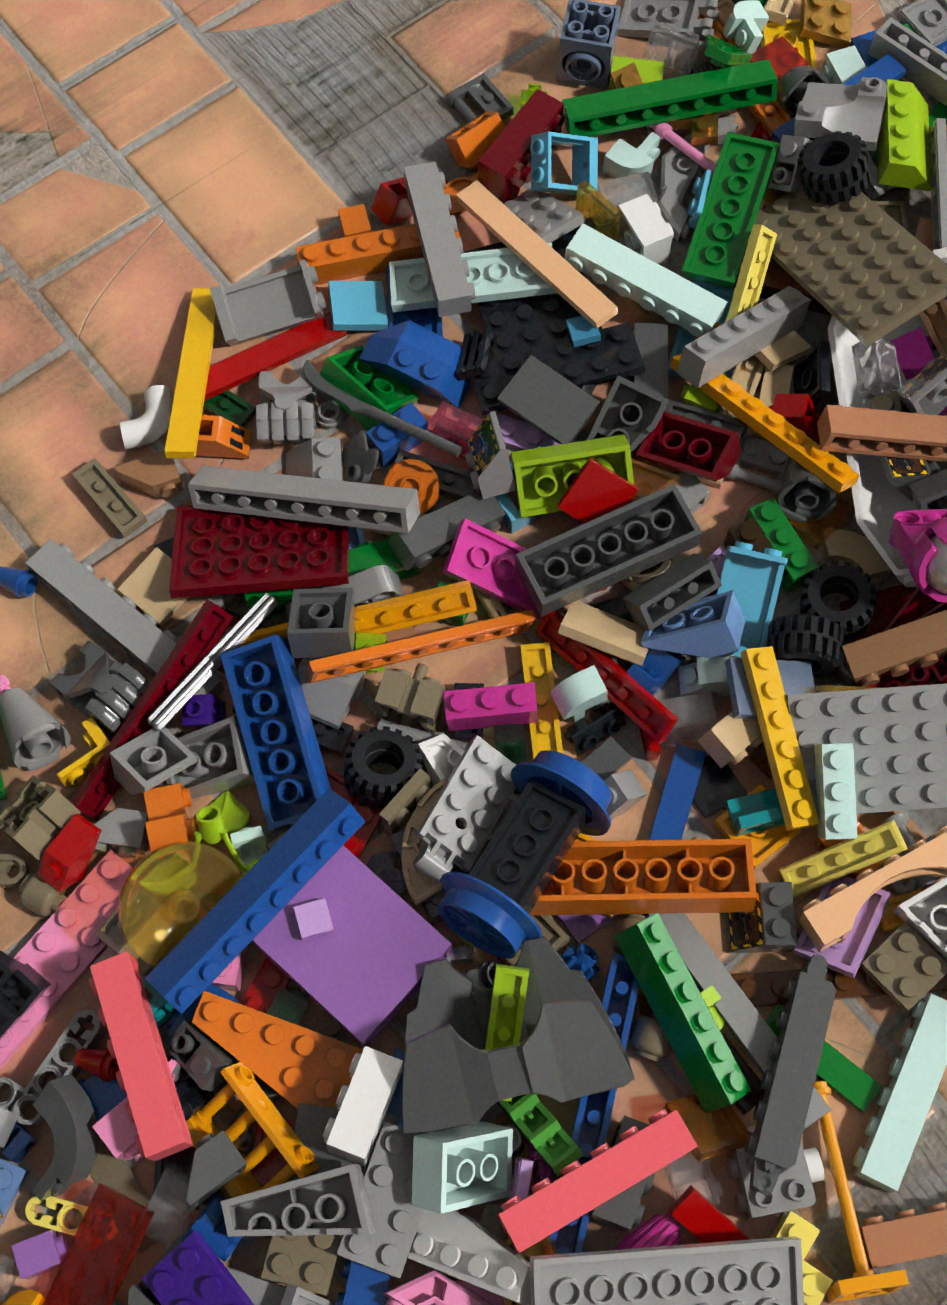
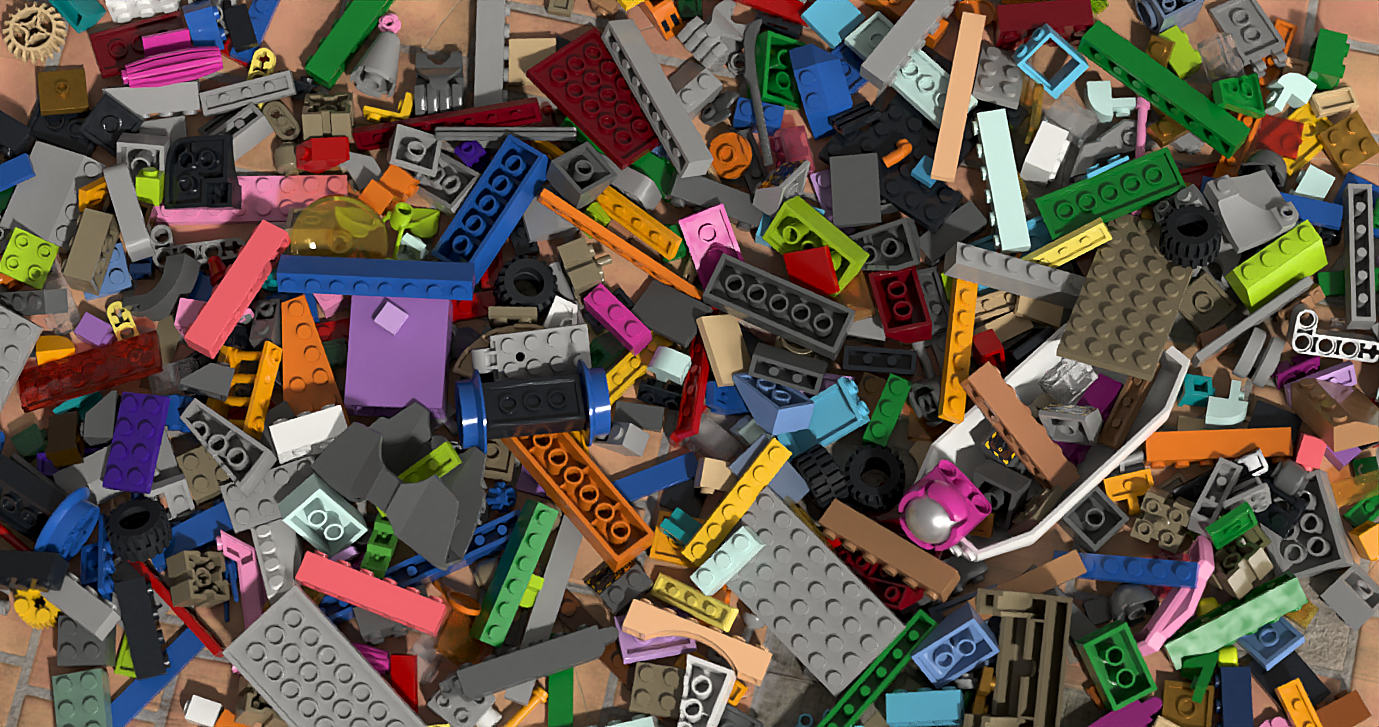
camera: 50 degrees right, 5 degrees up
none -> orange piece [433,579,482,616]
none -> dark grey tile [631,279,713,348]
none -> black pin [755,12,803,40]
none -> black brick [843,345,917,376]
none -> orange arm [882,138,912,168]

